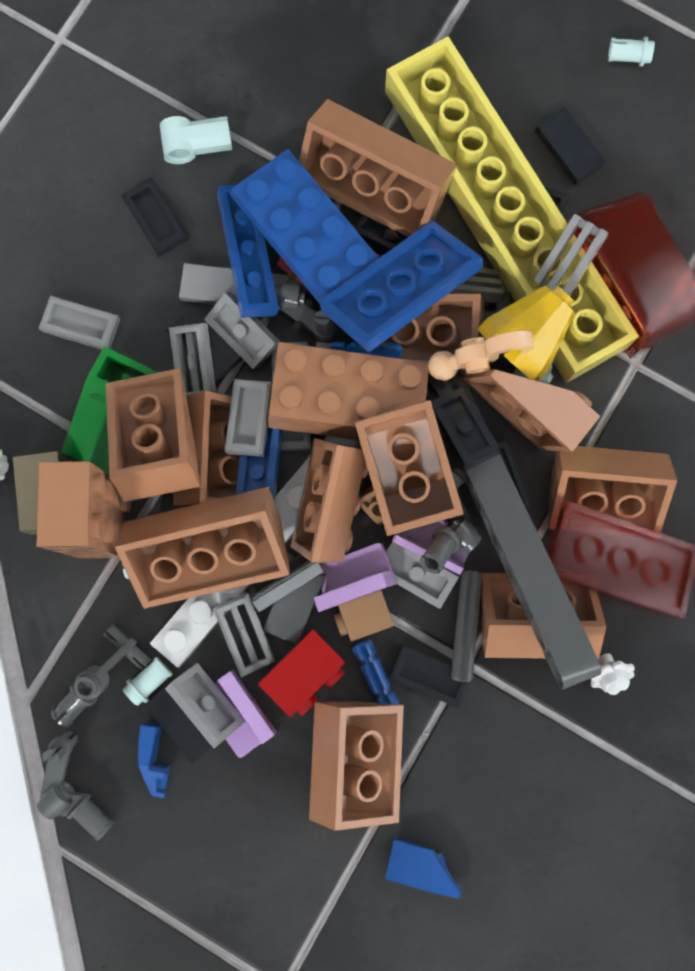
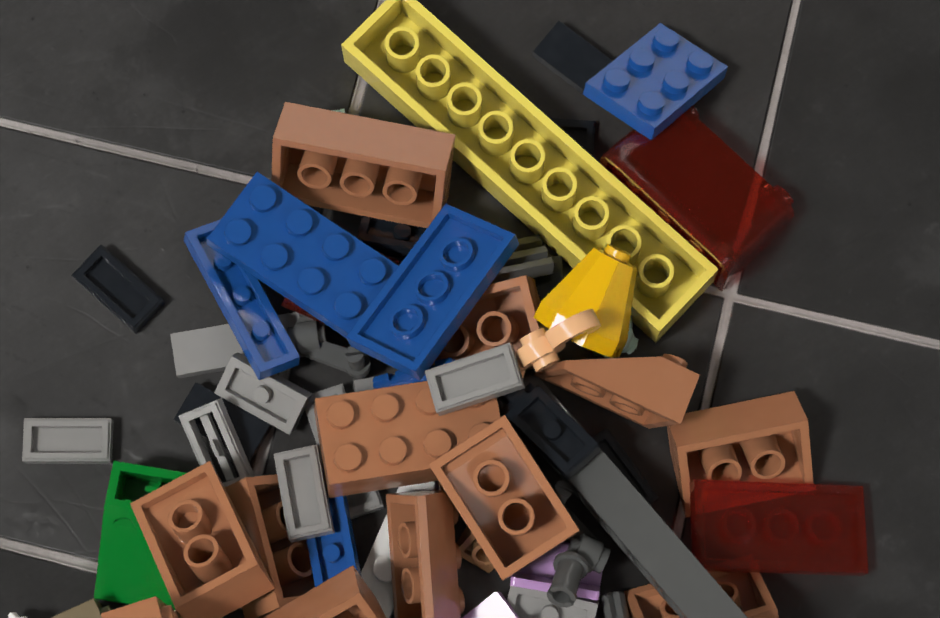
camera: 15 degrees left, 5 degrees down
light aqua piece [160,116,232,164] -> none
light grey tile [533,214,608,296] -> none
none -> light grey tile [425,343,525,416]
none -> blue plate [583,23,728,140]

